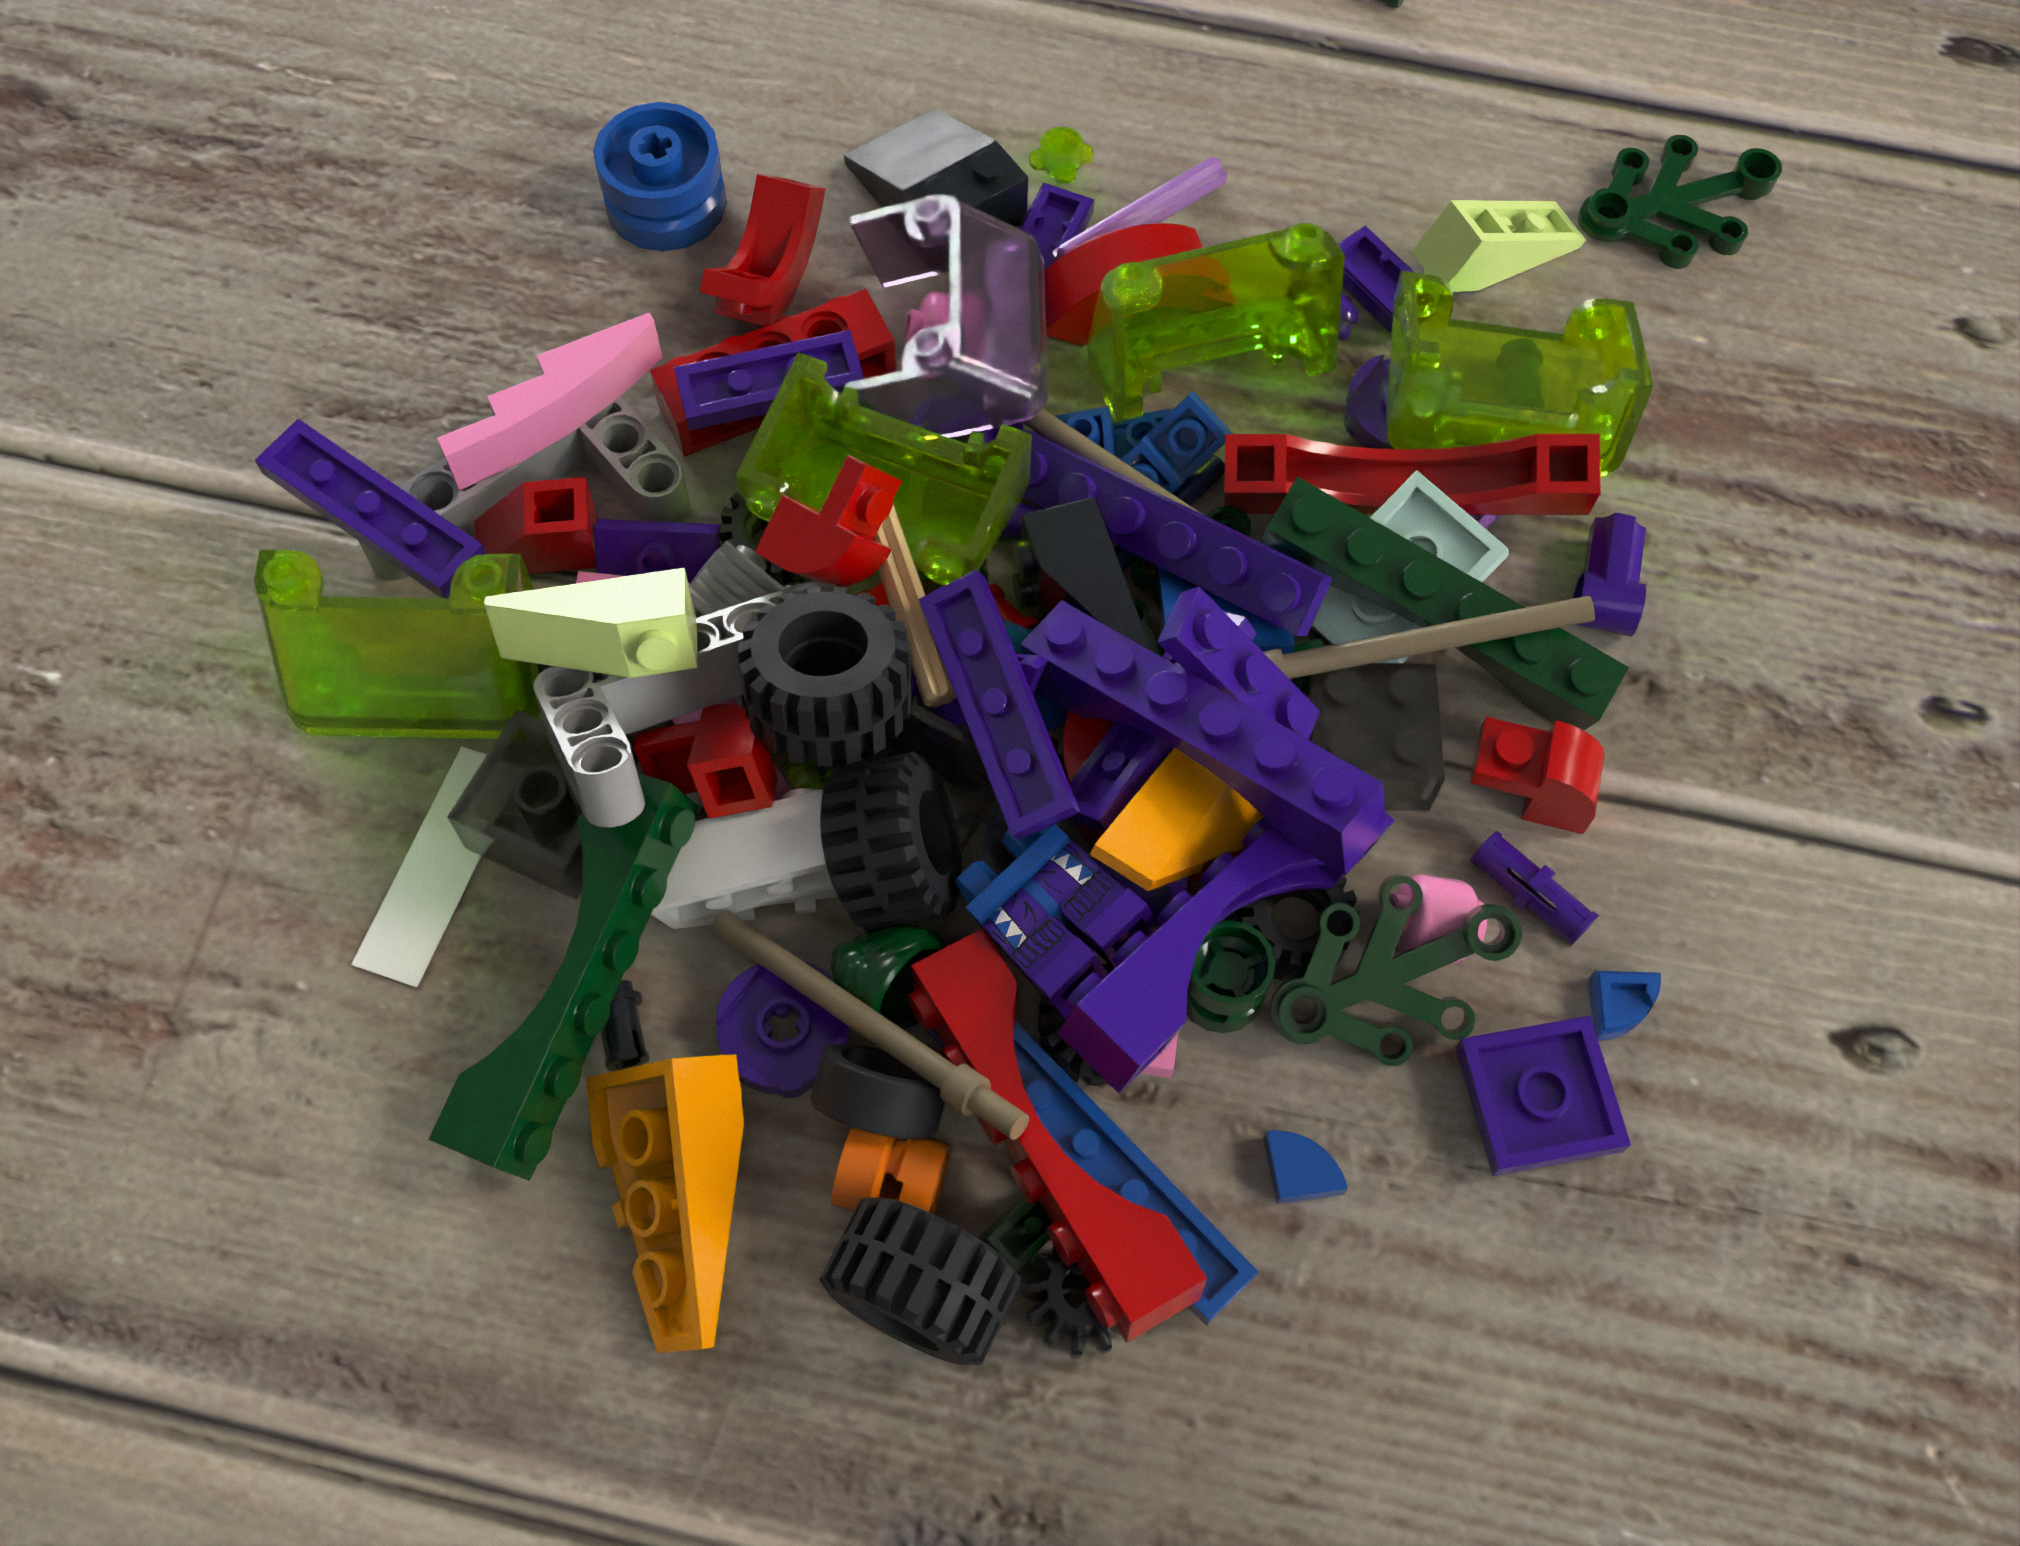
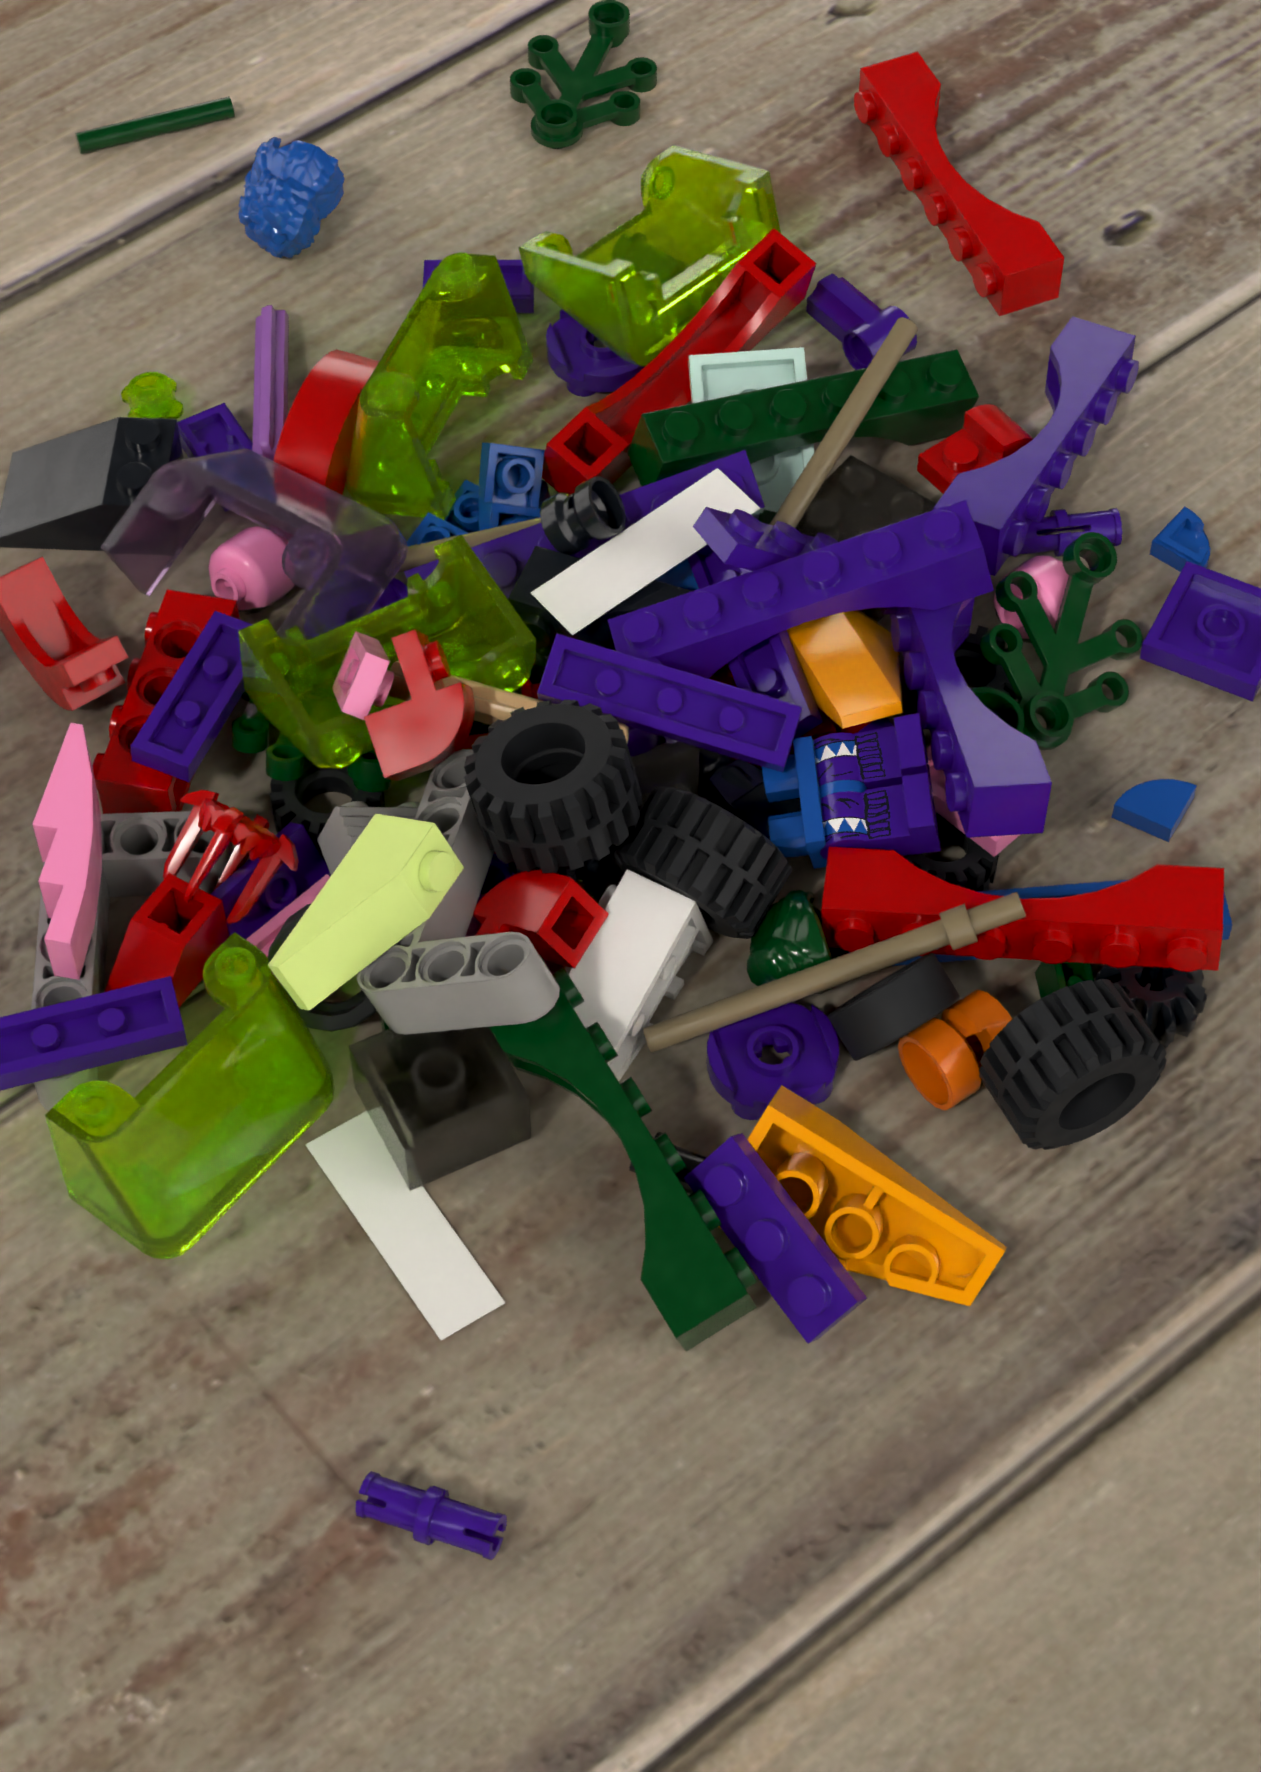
camera: 50 degrees left, 10 degrees down
yellowish green slope [1412,200,1586,292] -> none
none -> red piece [163,790,299,924]
none -> blue hair [238,137,345,258]
none -> bright pink plate [332,631,394,720]
none -> dark purple pin [355,1471,507,1560]
none -> white sticker [531,468,760,635]
none -> black wheel [540,476,626,555]
none -> dark purple plate [684,1133,867,1344]
none -> red arch [854,51,1064,316]
none -> dark purple arch [933,316,1139,576]

